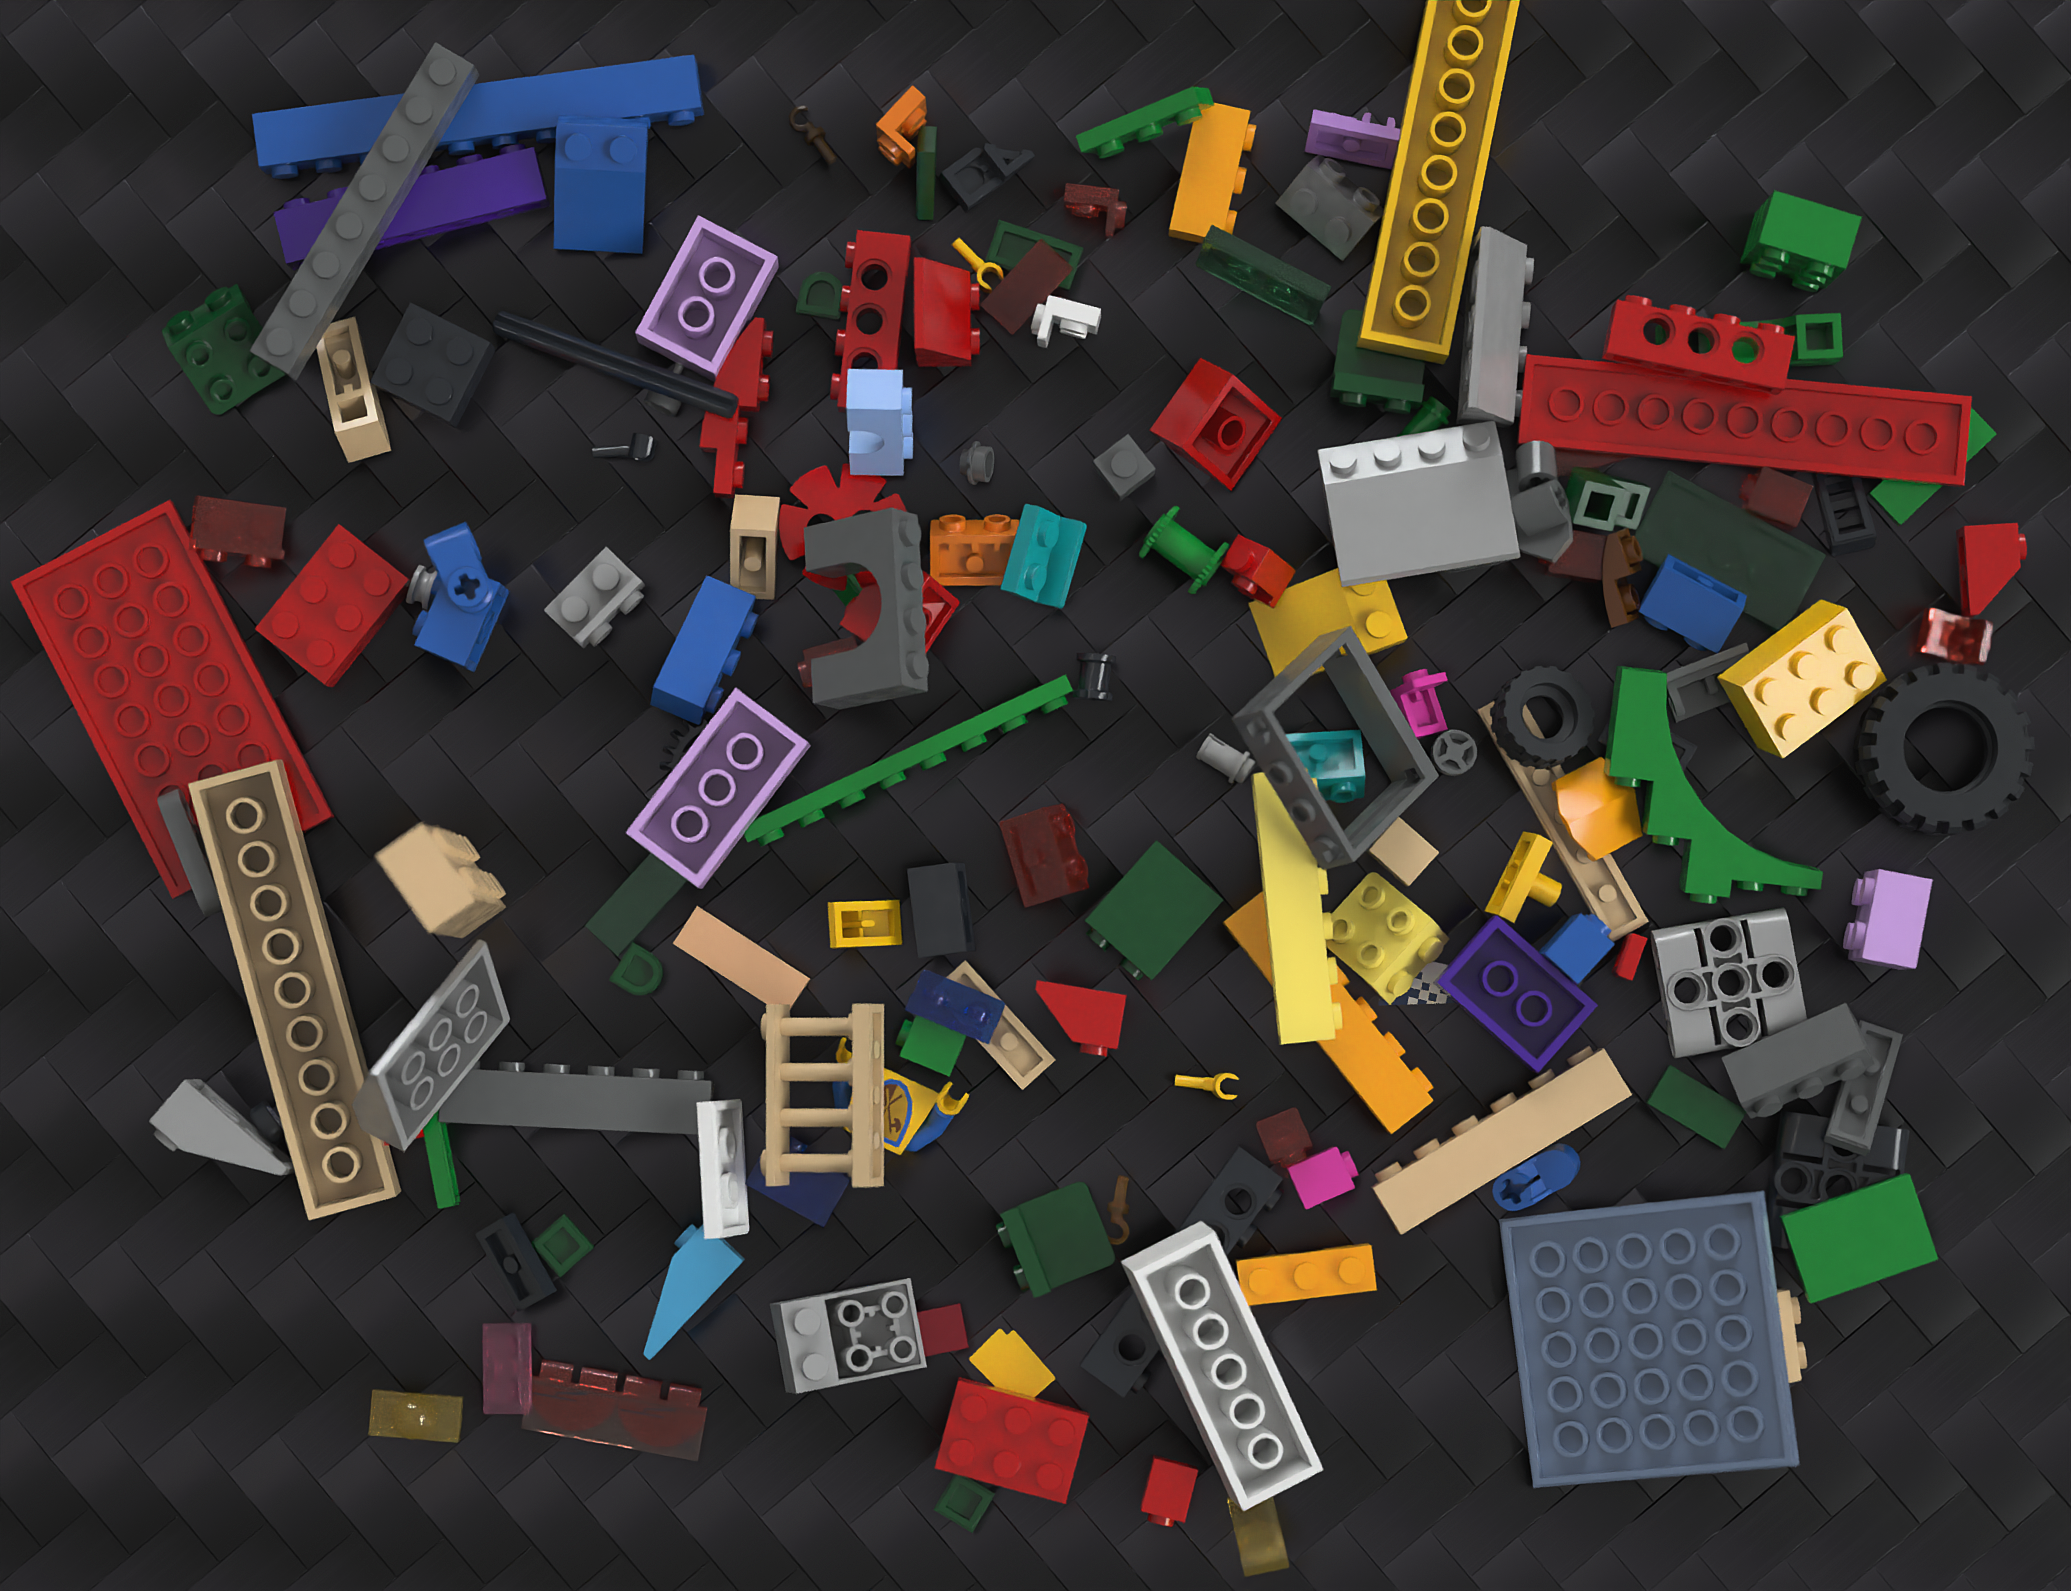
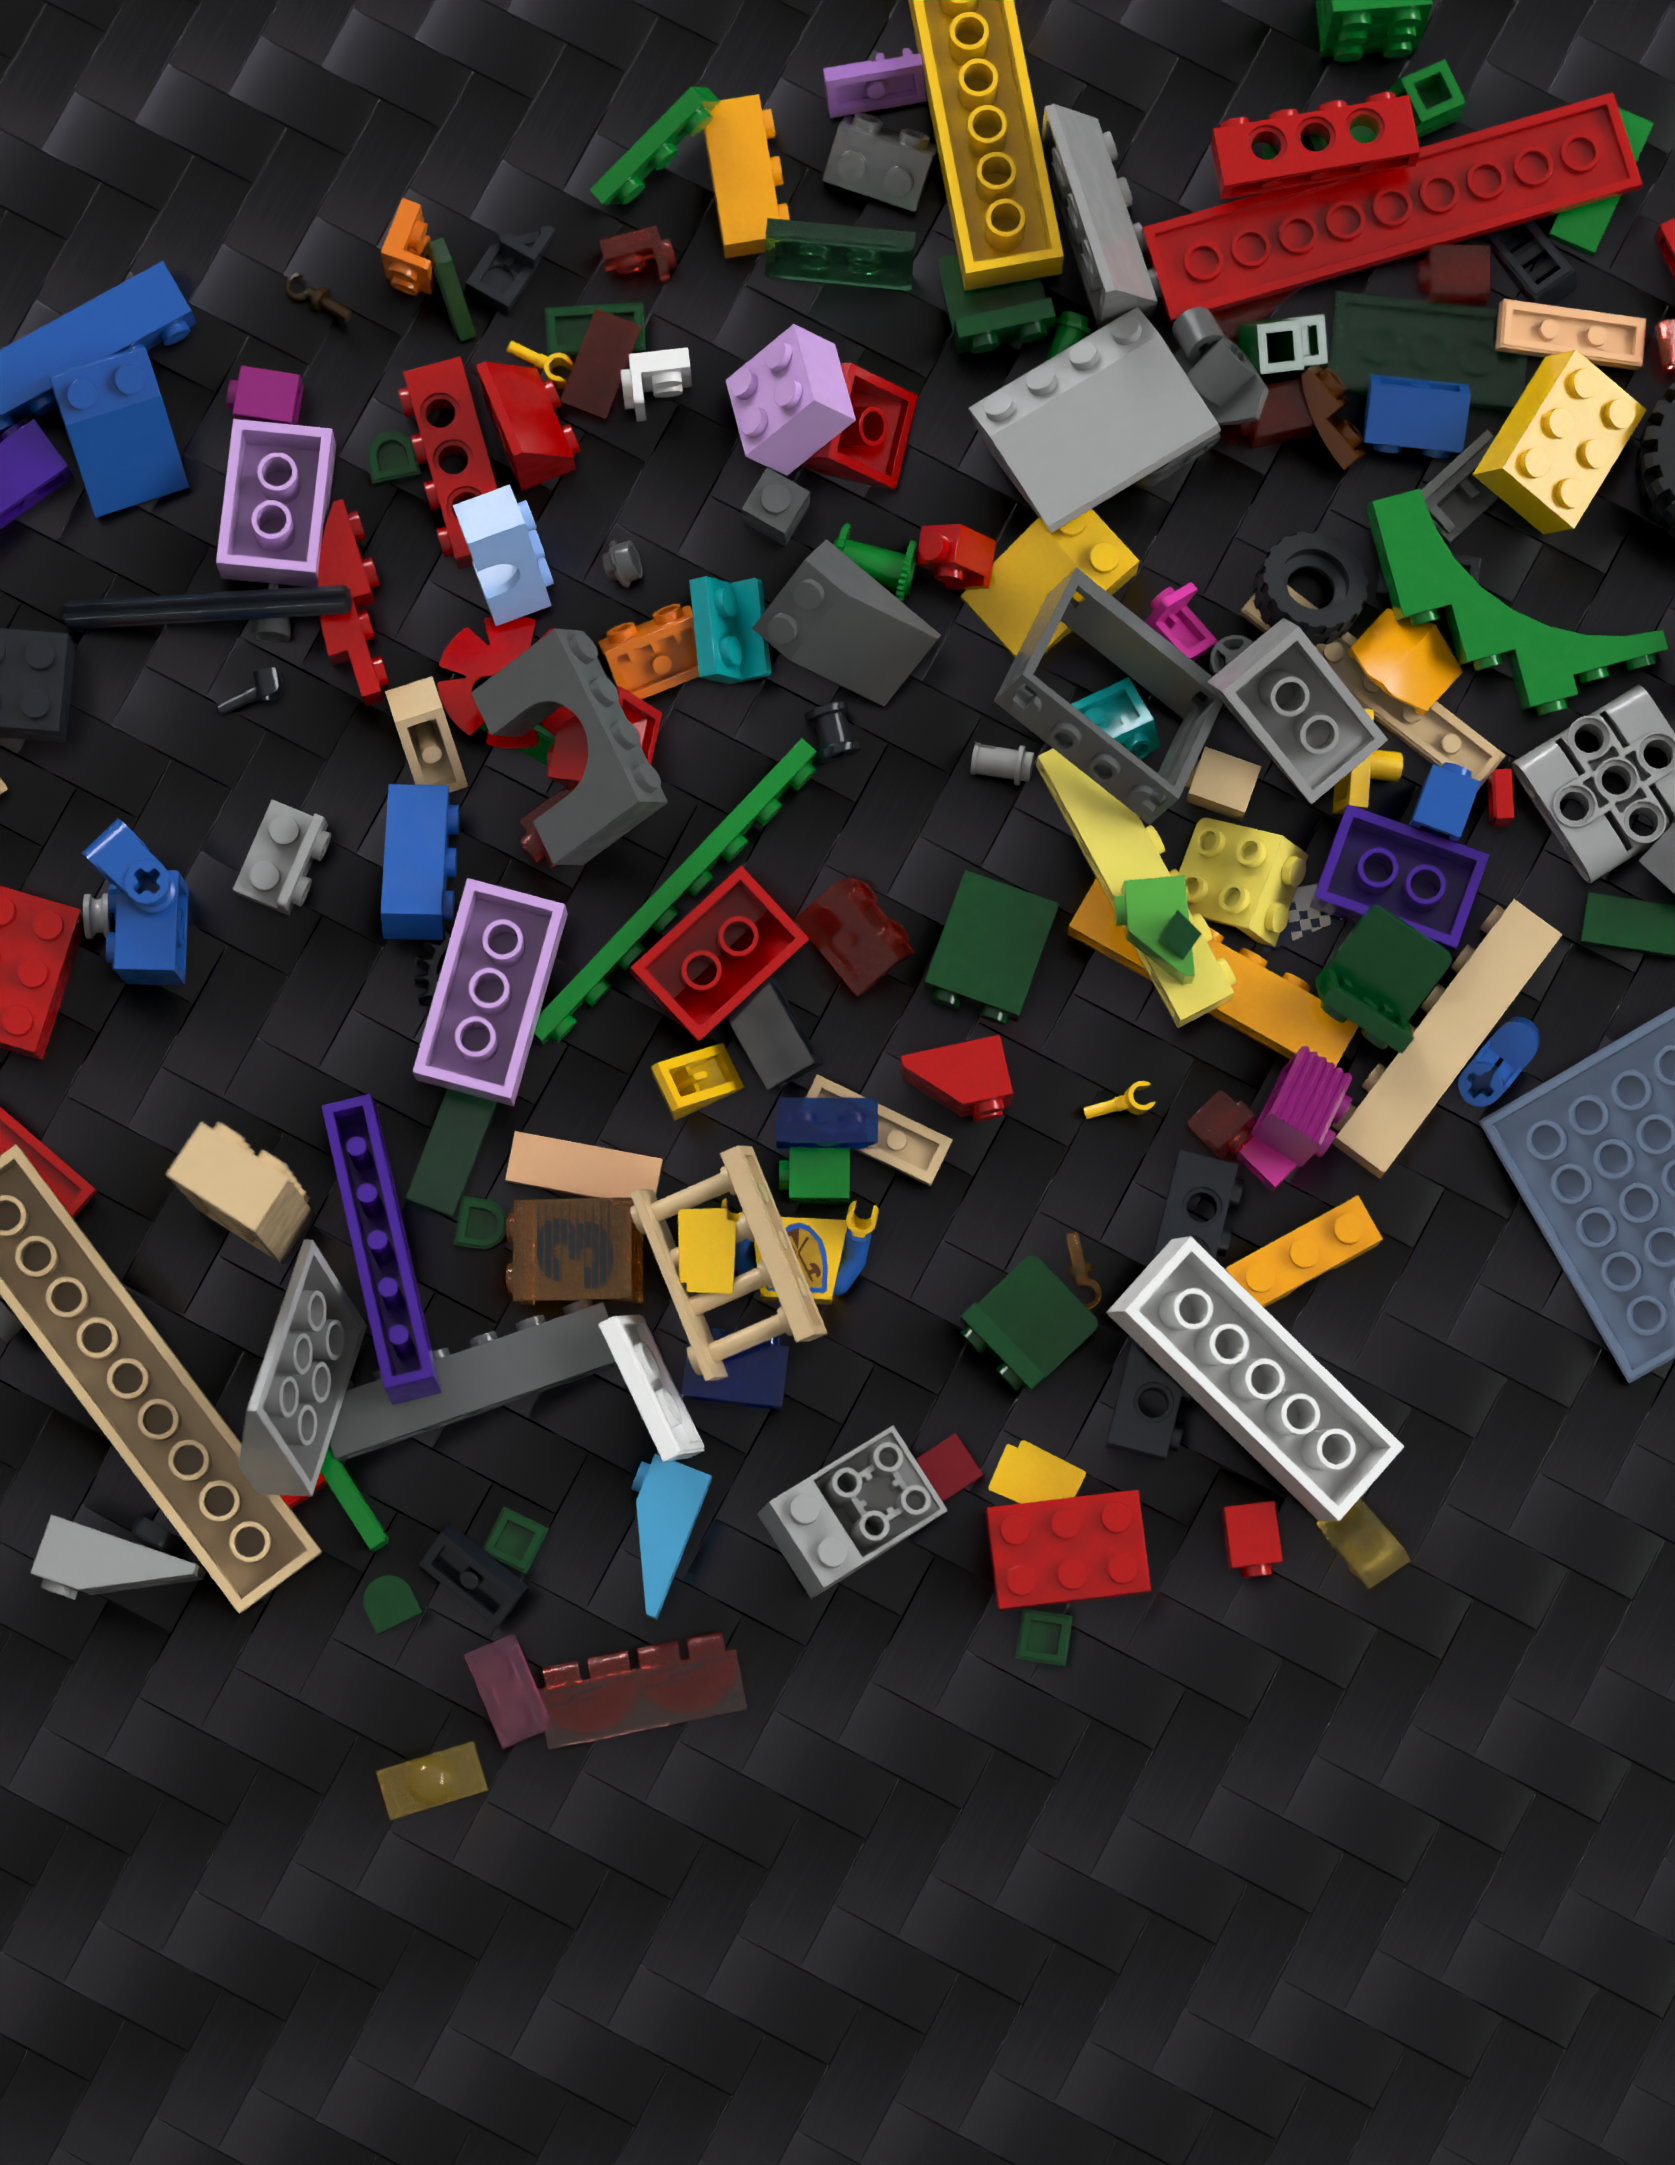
camera: 25 degrees left, 5 degrees down
none -> magenta brick [226,366,304,425]
none -> dark purple brick [321,1094,442,1405]
none -> dark green tile [363,1575,423,1635]
none -> clear orange panel [506,1197,643,1306]
none -> red slope [629,866,809,1042]
none -> yellow sticker [678,1208,736,1294]
none -> lavender brick [726,324,856,476]
none -> dark grey slope [752,539,941,706]
none -> bright green slope [1113,875,1195,984]
none -> dark green piece [1157,910,1202,959]
none -> light grey slope [1207,618,1388,804]
none -> magenta brick [1251,1046,1352,1167]
none -> dark green bracket [1314,905,1452,1054]
none -> light nougat tile [1495,299,1646,370]

